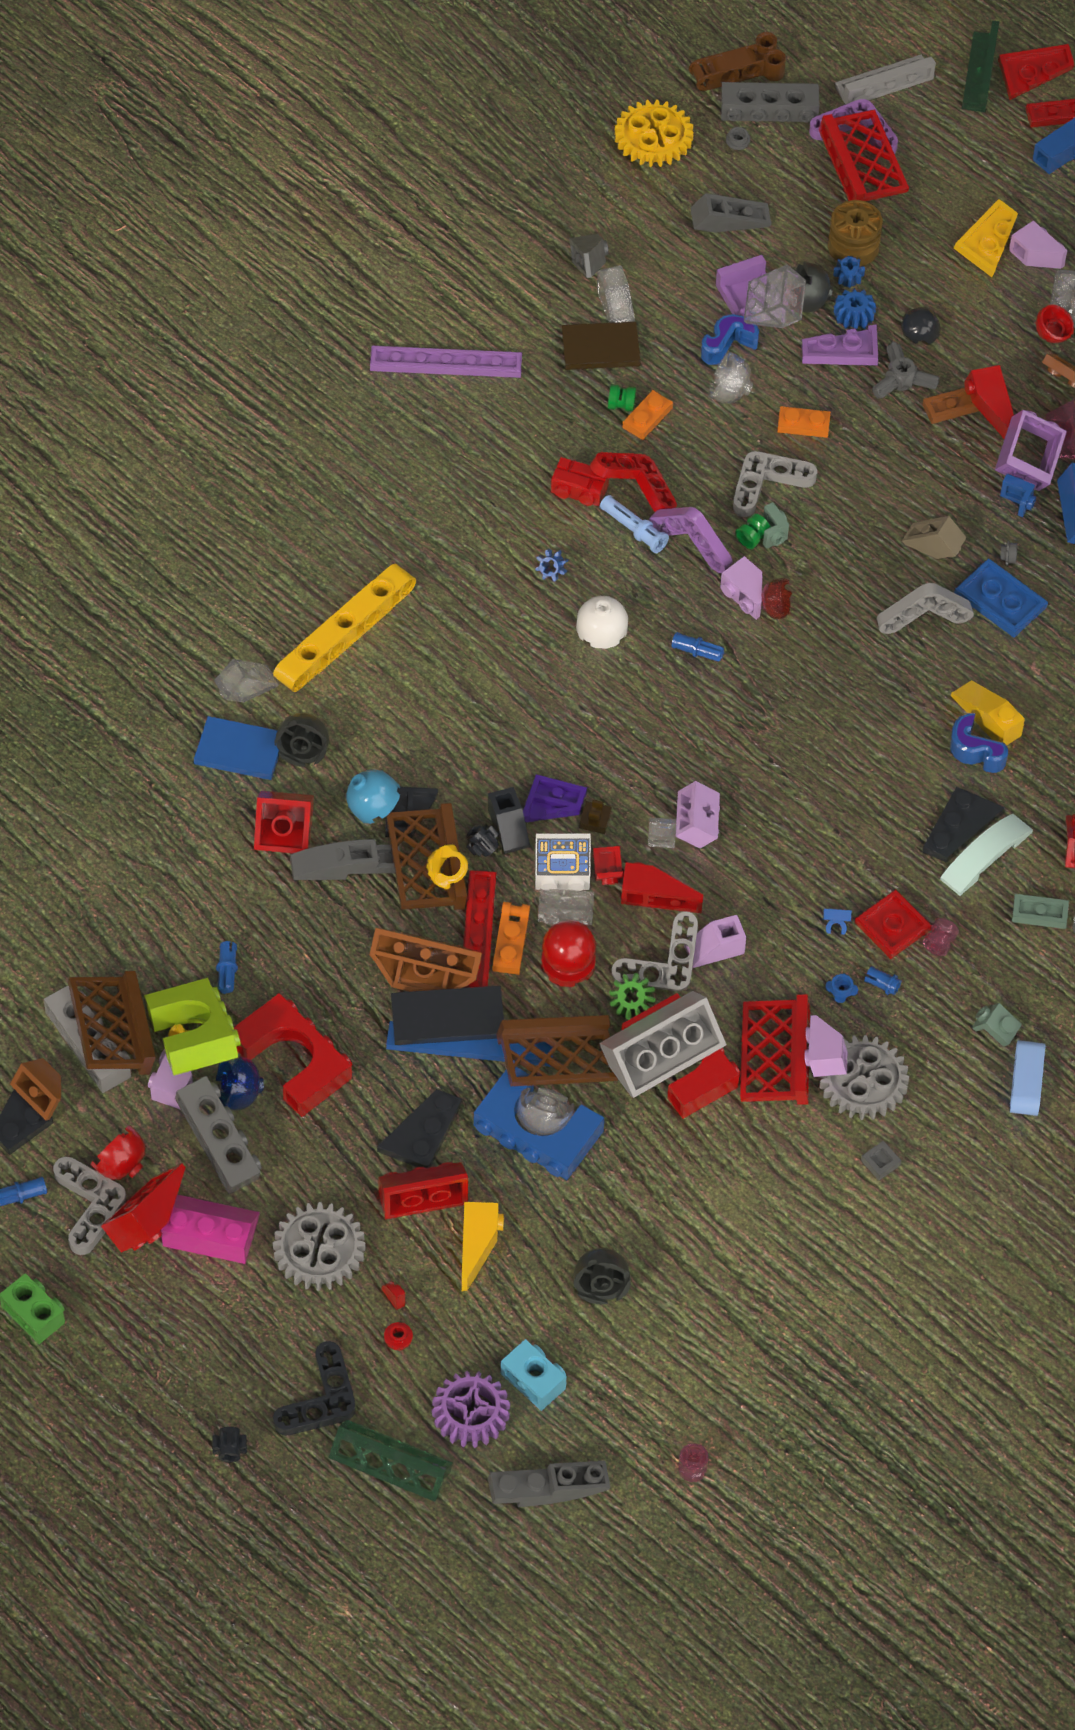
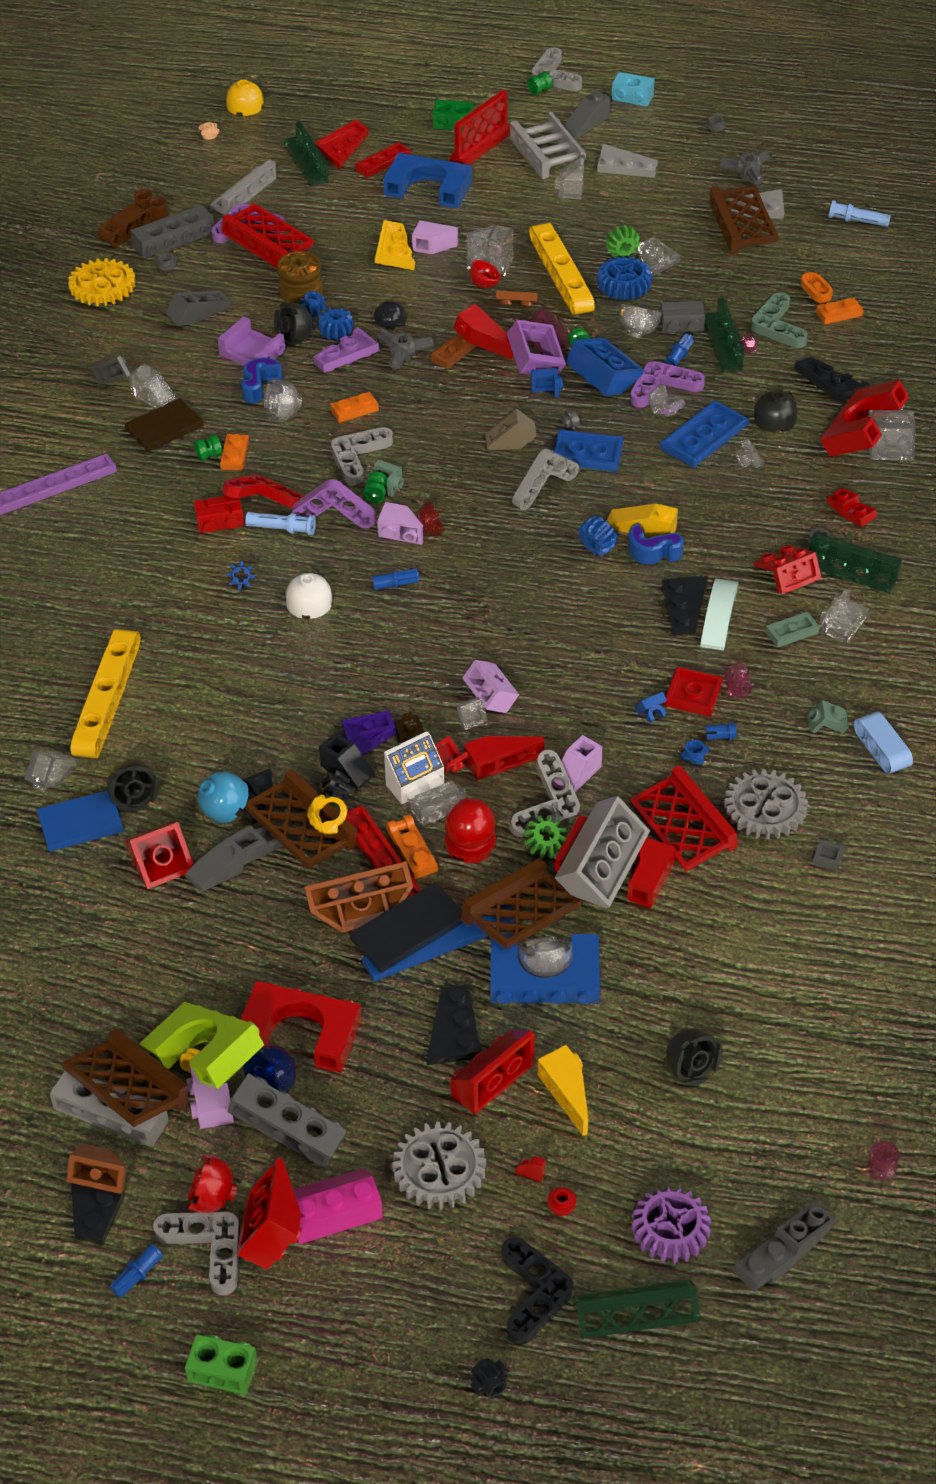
camera: 30 degrees left, 10 degrees down
blue axle [216,941,238,994] -> none
medium azure brick [501,1339,566,1411] -> none
clear slope [744,265,806,328] -> none
lavender slope [805,1015,848,1077] -> none
none -> blue gear [578,516,618,556]

